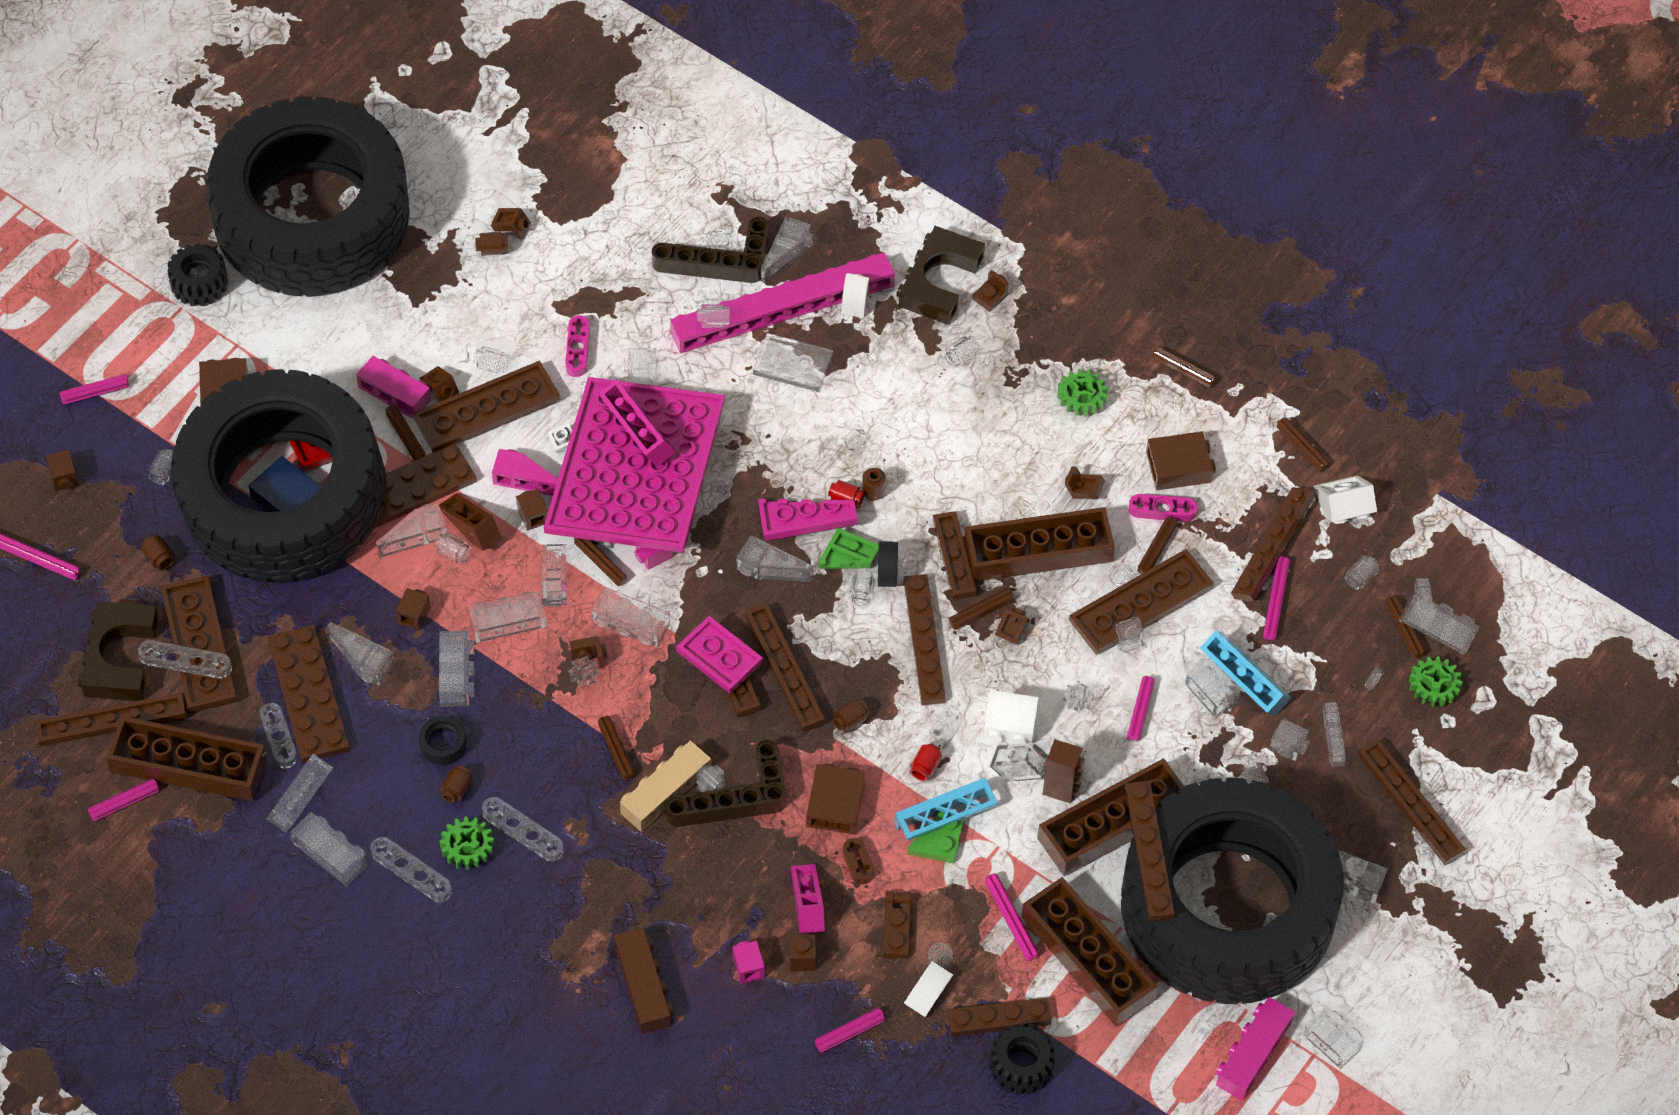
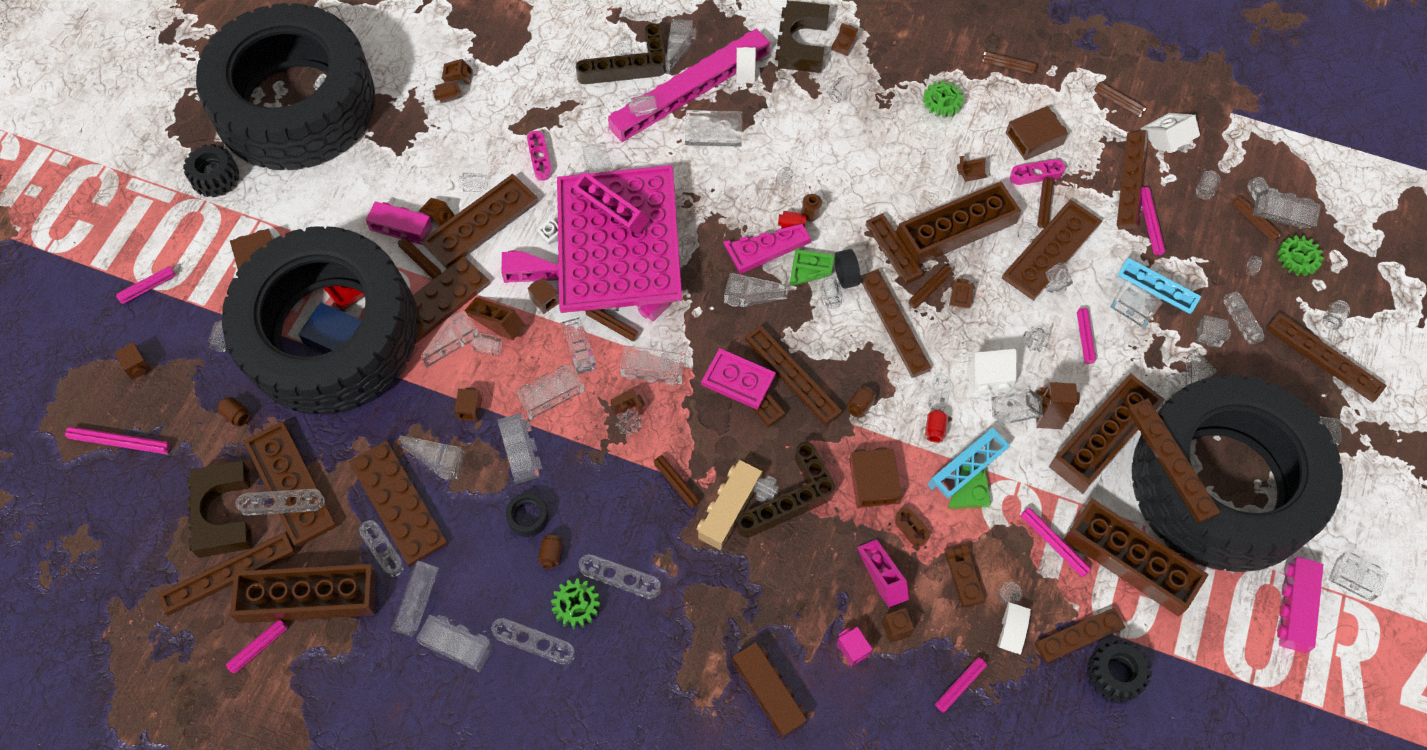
camera: 15 degrees left, 5 degrees up
none -> clear brick [1322,301,1350,330]

